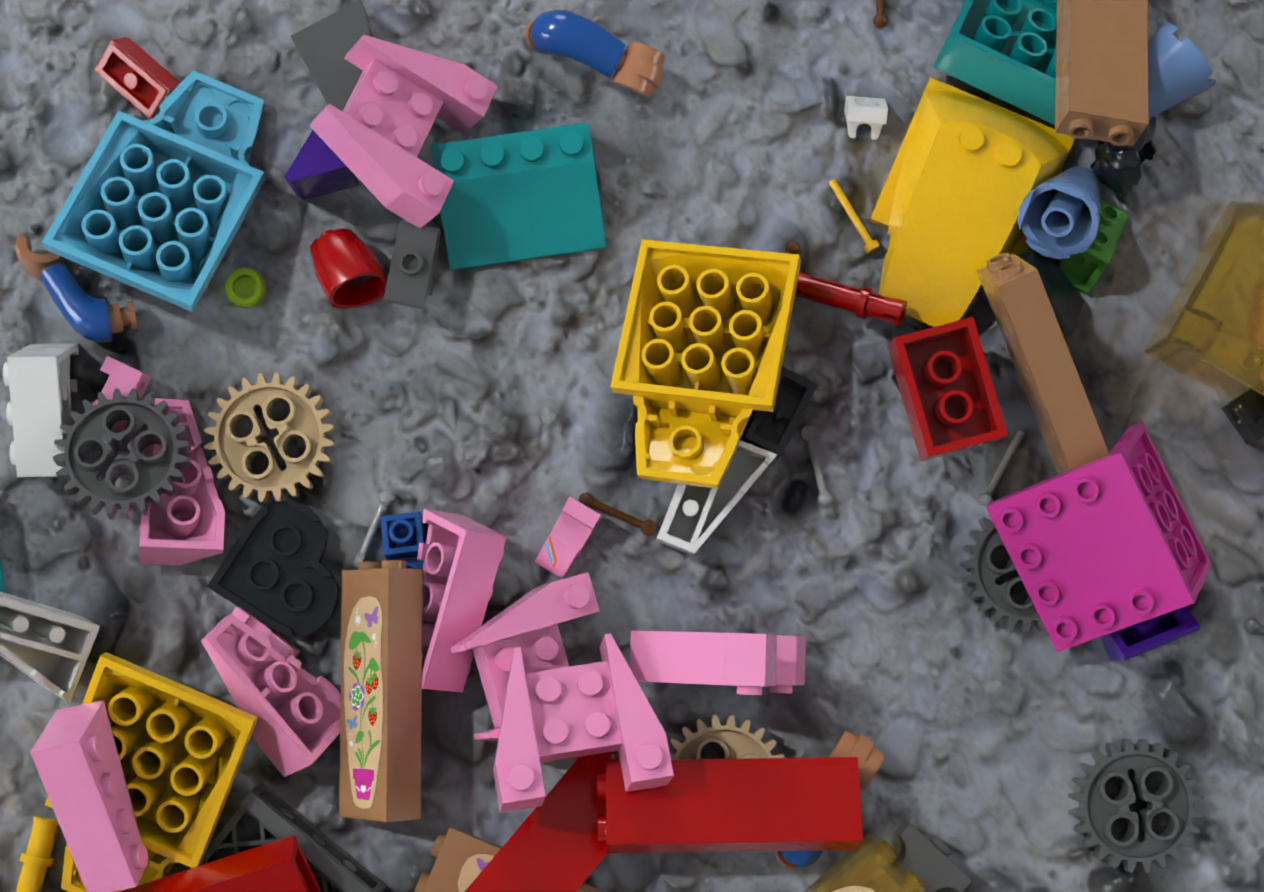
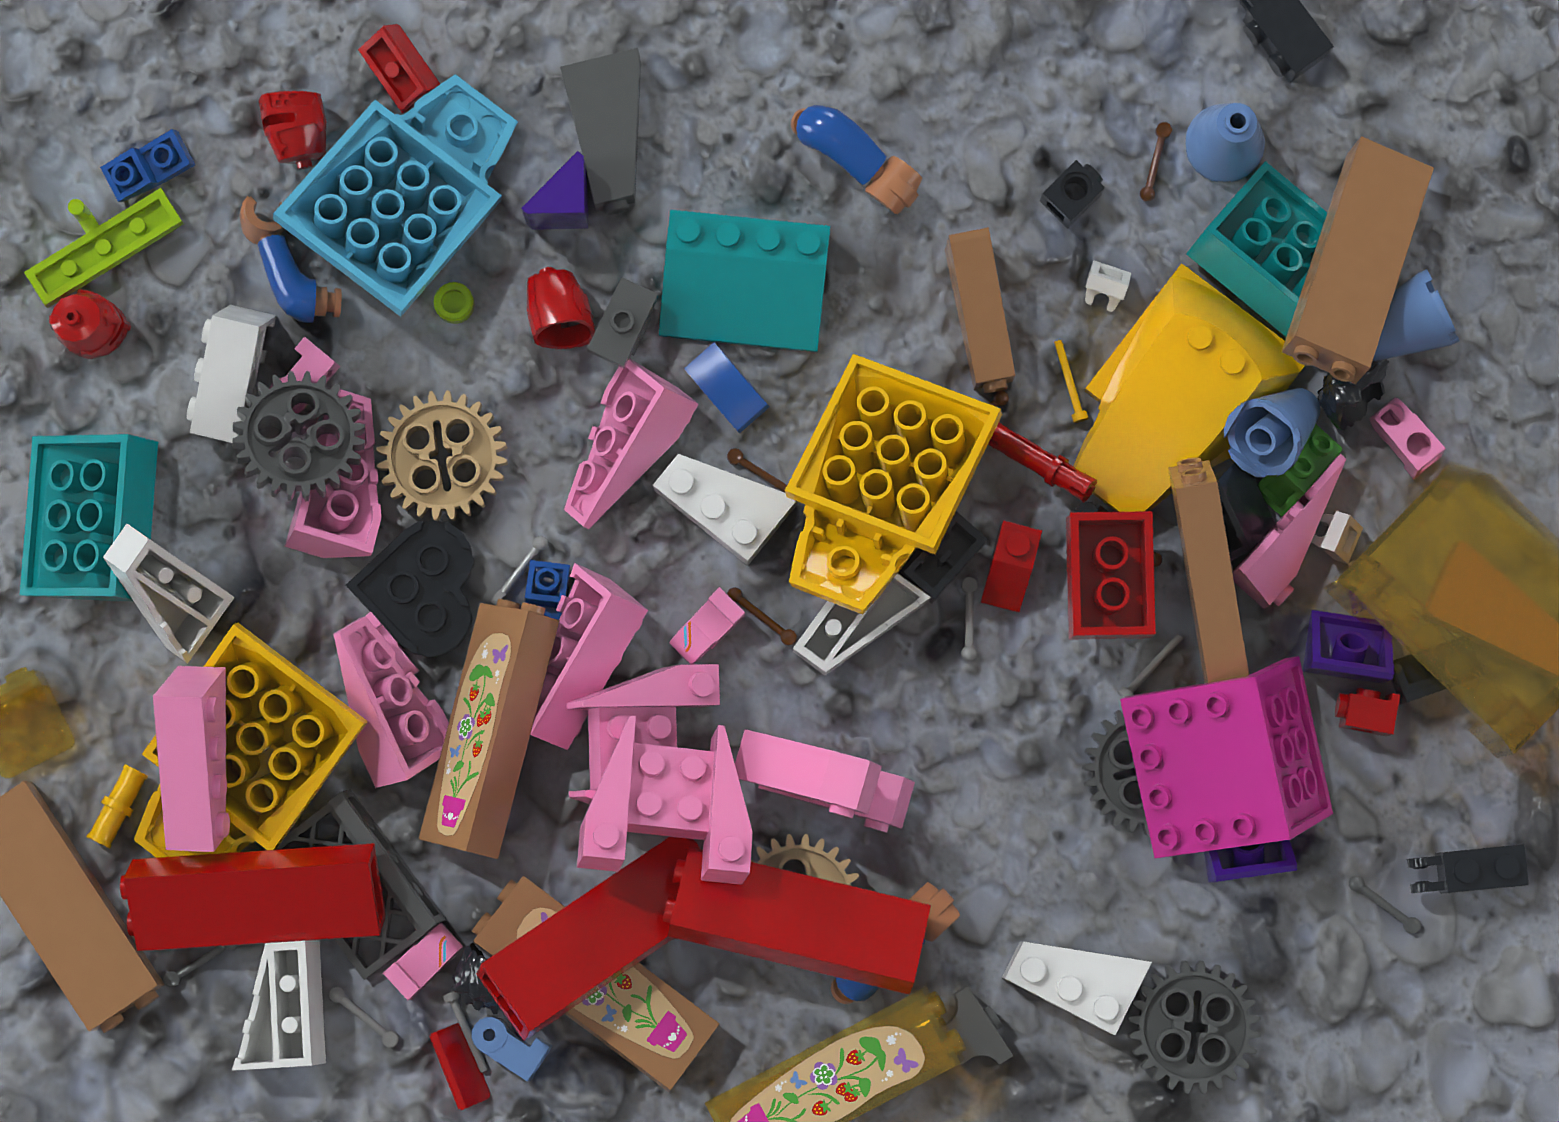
camera: 15 degrees right, 0 degrees up
bright pink wedge [310,35,498,229] -> none
none -> red helmet [258,91,327,170]
none -> bright pink wedge [564,358,699,529]
none -> white wedge [653,454,798,566]
none -> blue slope [684,342,770,433]
none -> reddish brown hinge [727,448,787,493]
none -> medium nougat slope [945,227,1015,393]
none -> red slope [980,520,1042,613]
none -> white wedge [1002,941,1152,1035]
none -> black brick [1040,160,1105,229]
none -> bright pink wedge [1232,454,1346,609]
none -> dark purple slope [1303,610,1394,684]
none -> white tile [1311,511,1363,564]
none -> red brick [1335,688,1400,737]
none -> bright pink leg [1369,397,1446,480]

